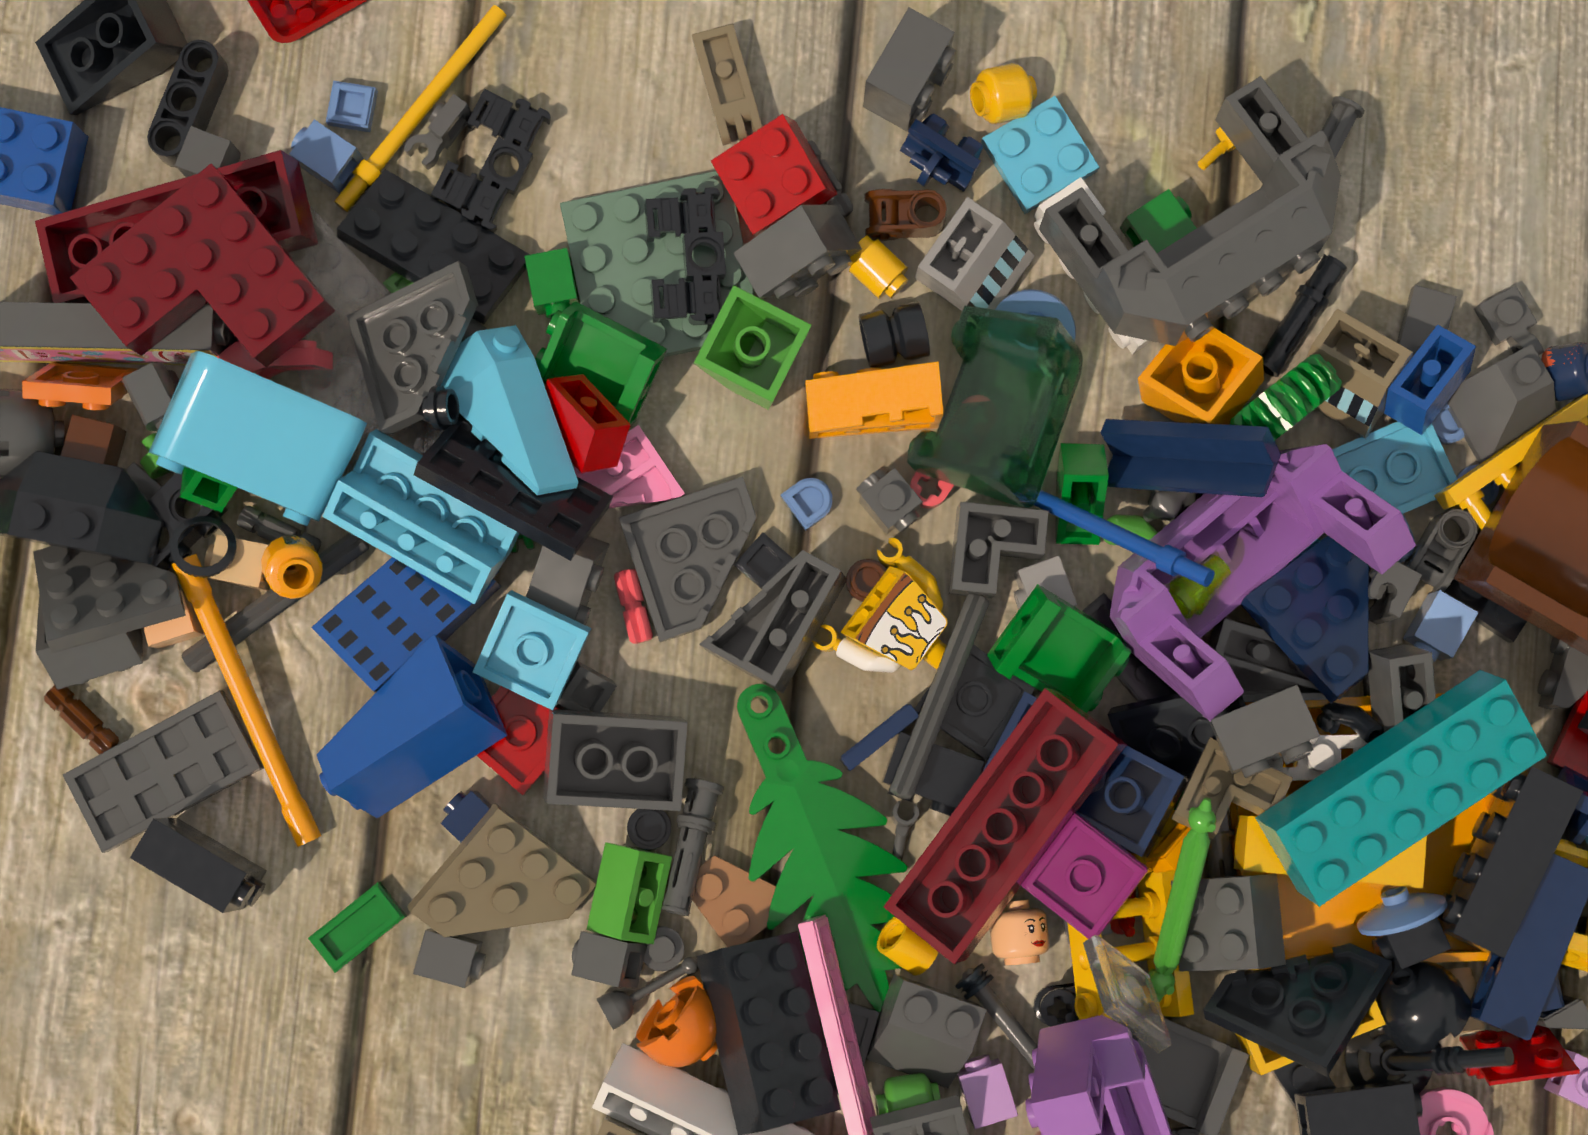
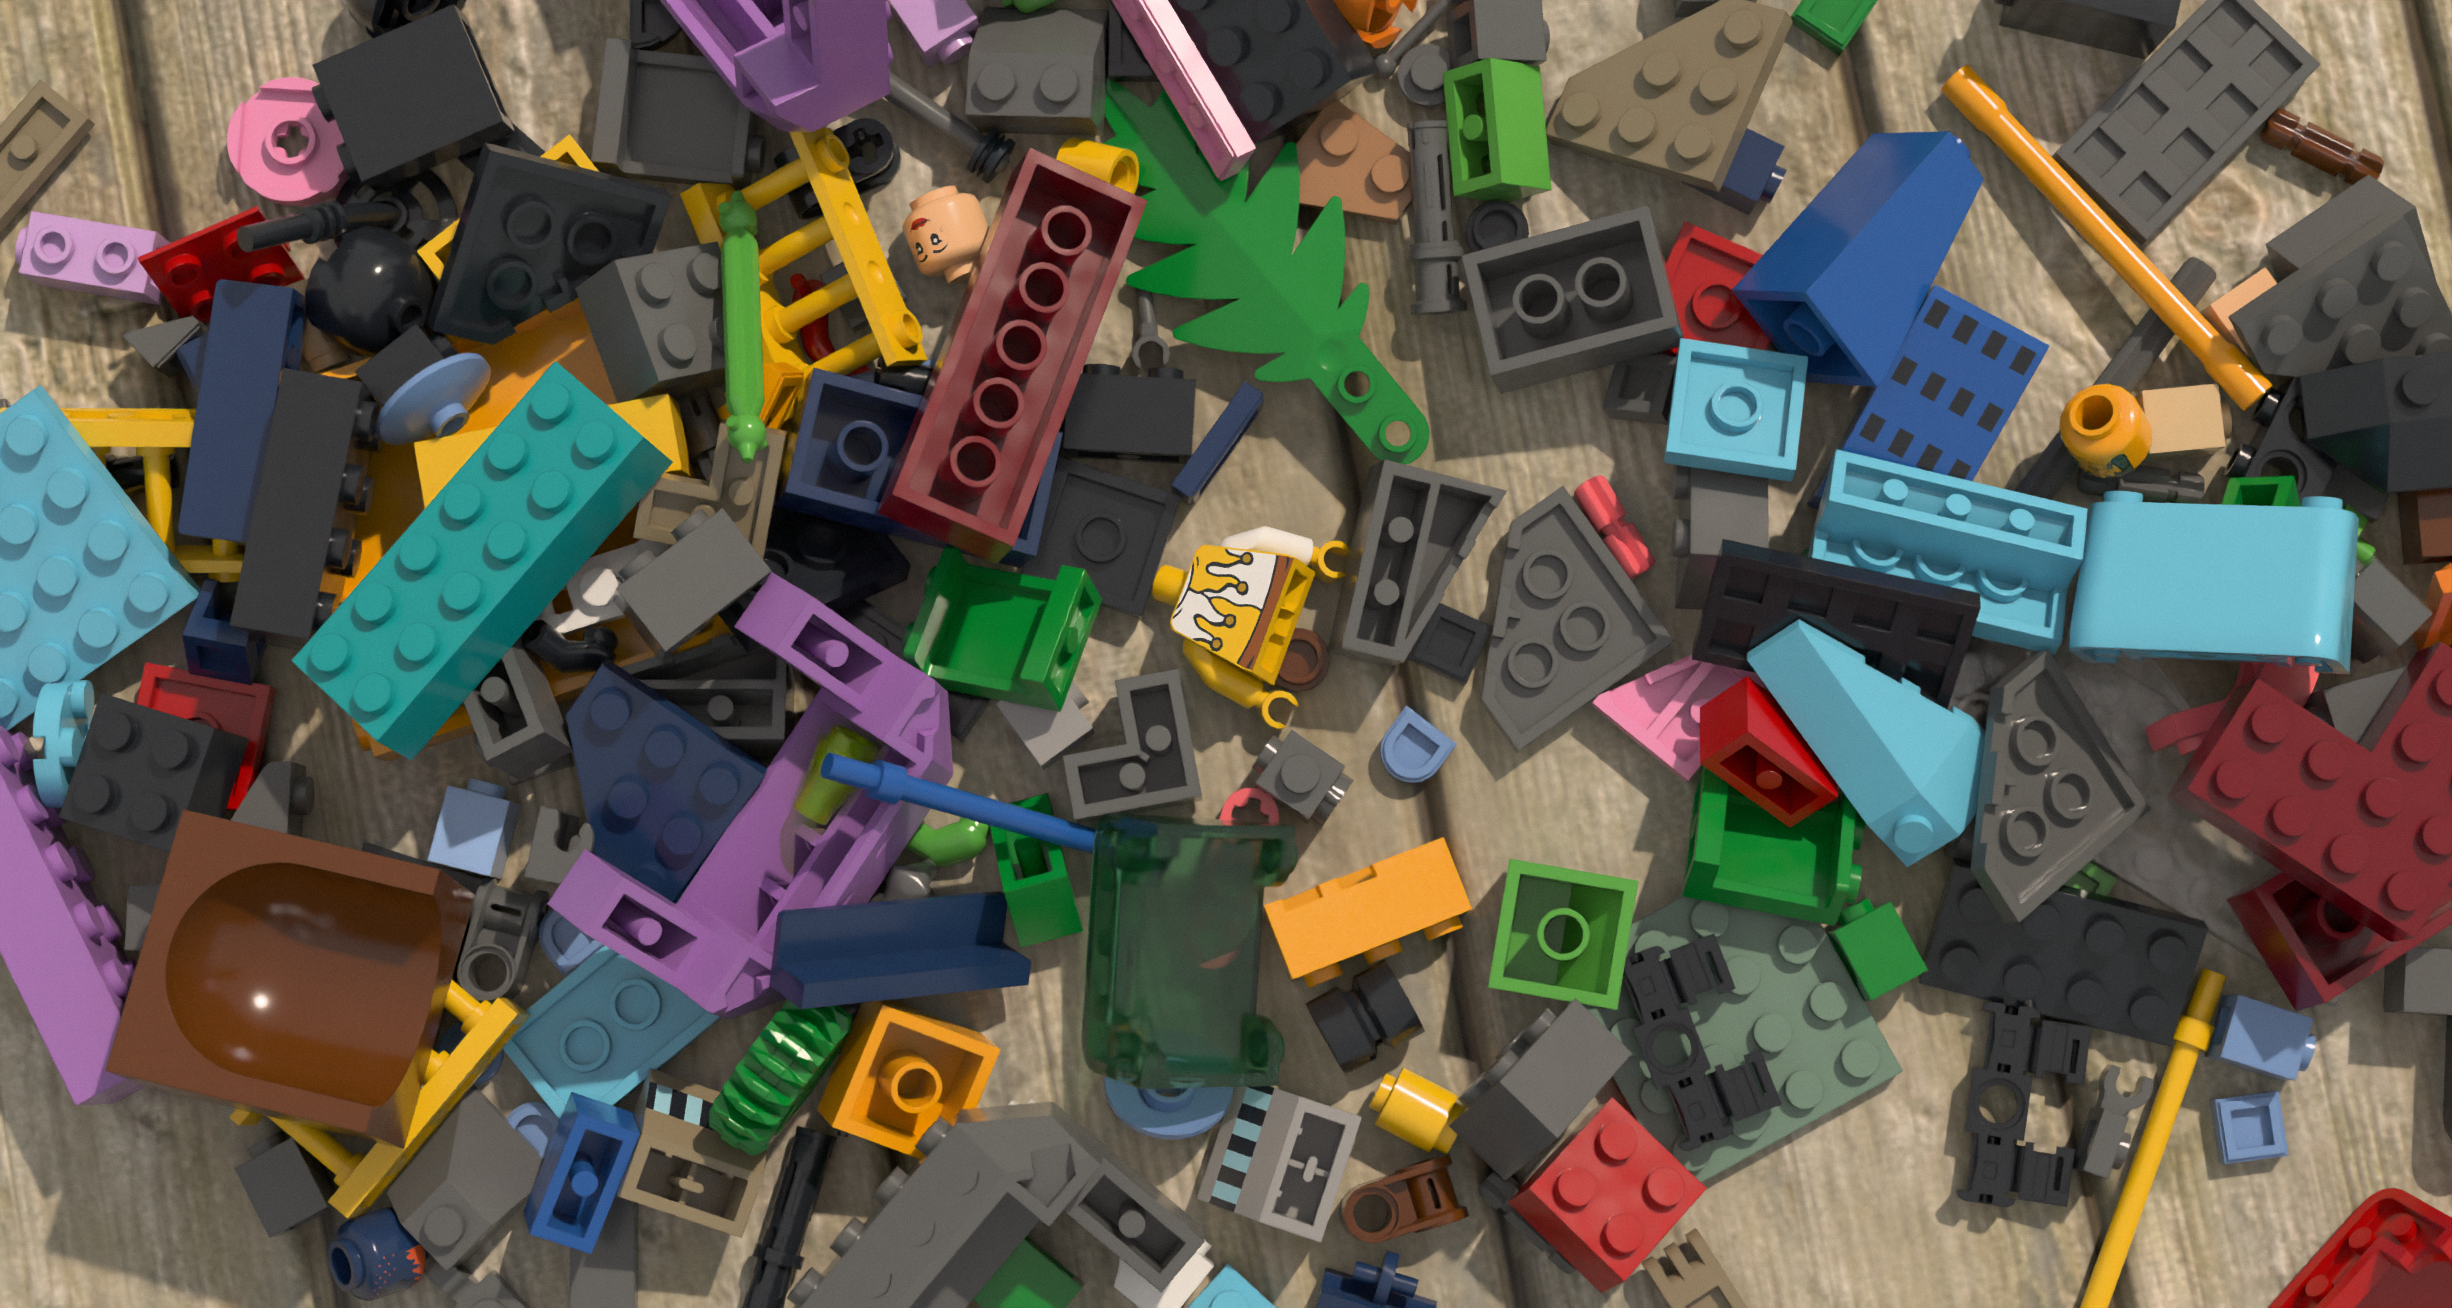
camera: 165 degrees right, 0 degrees up
black piece [170,516,237,578] -> none
black plate [422,386,459,431] -> none
dark grey axle [890,593,989,800] -> none
magenta tile [1021,813,1150,942] -> none
clear plate [1083,934,1171,1053] -> none

